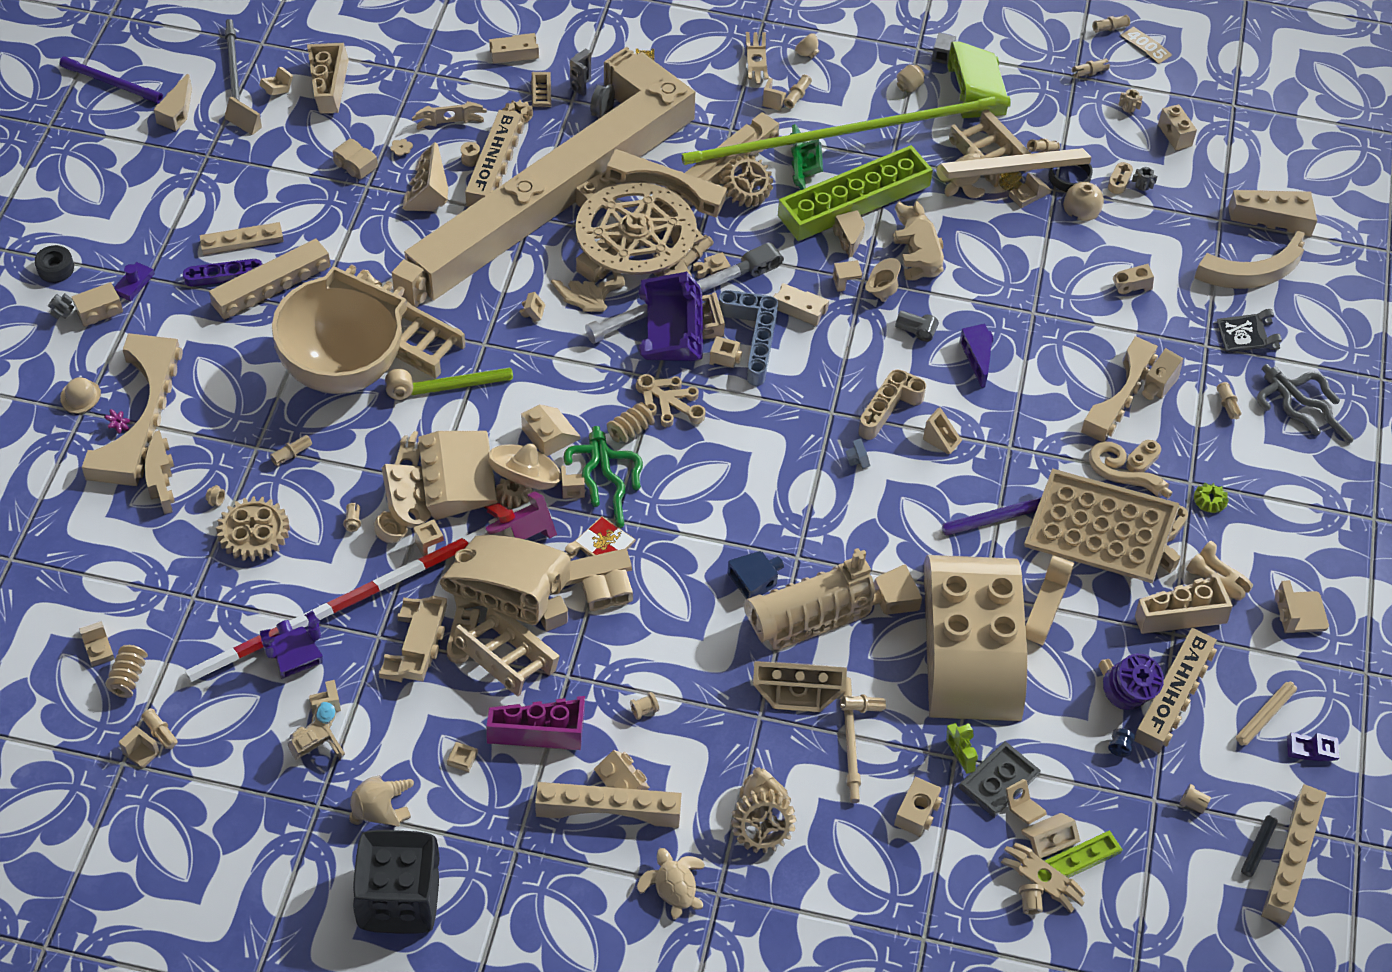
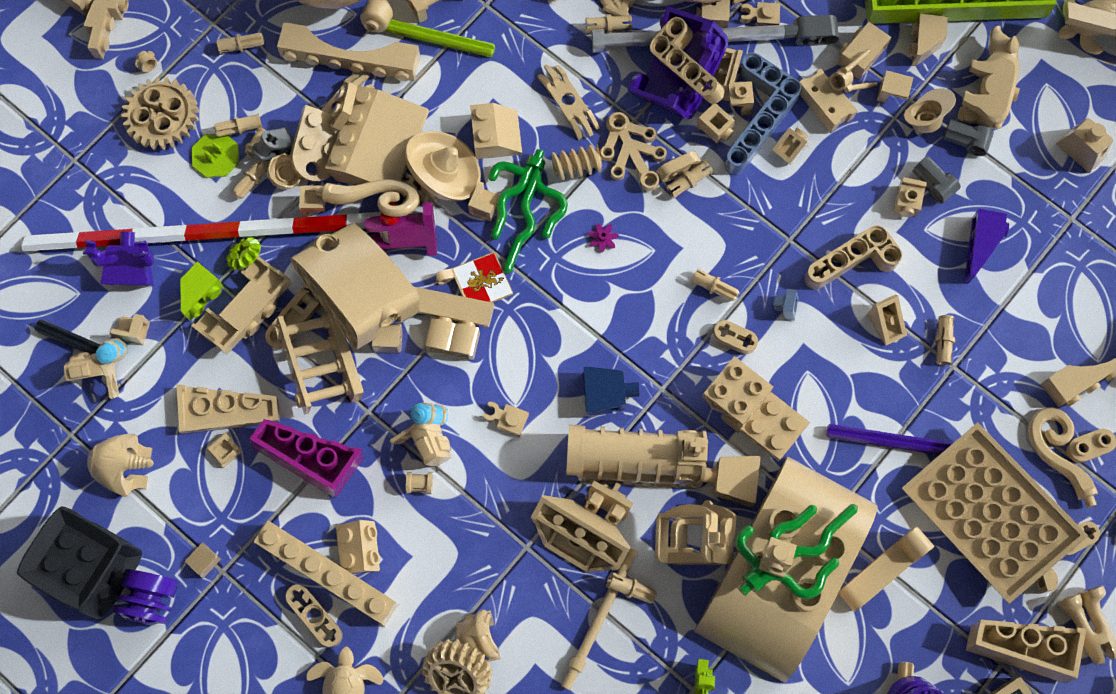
camera: 30 degrees right, 20 degrees up
none -> black axle [34,319,101,355]
none -> dark purple wheel [113,569,179,625]
none -> tan wing [176,384,280,434]
none -> lime slope [180,262,223,321]
none -> tan slope [185,542,221,578]
none -> lime piece [192,133,239,178]
none -> tan axle [214,113,262,137]
none -> lime gear [226,237,261,270]
none -> tan axle [232,160,269,199]
none -> dark grey piece [251,127,294,162]
none -> tan arch [277,22,420,81]
none -> tan beam [286,584,343,648]
none -> tan plant [316,179,419,217]
none -> tan plate [331,82,358,131]
none -> tan piece [390,402,451,466]
none -> tan plate [483,402,529,437]
none -> tan piece [537,64,600,140]
none -> tan pin [585,14,632,33]
none -> tan hips [585,480,634,526]
none -> magenta plant [588,223,619,253]
none -> tan beam [650,17,724,104]
none -> tan animal [655,500,736,565]
none -> tan beam [657,151,701,183]
none -> tan pin [666,160,713,199]
none -> tan axle [691,268,739,301]
none -> tan piece [702,356,810,462]
none -> tan beam [713,320,758,355]
none -> tan bracket [728,82,754,115]
none -> green plant [735,504,858,600]
none -> tan brick [758,537,797,578]
none -> tan bracket [772,127,810,164]
none -> tan plant [828,49,877,93]
none -> tan brick [838,22,891,80]
none -> tan brick [893,177,927,217]
none -> tan pin [935,315,955,366]
none -> dark grey piece [943,119,994,156]
none -> tan torso [1056,118,1113,173]

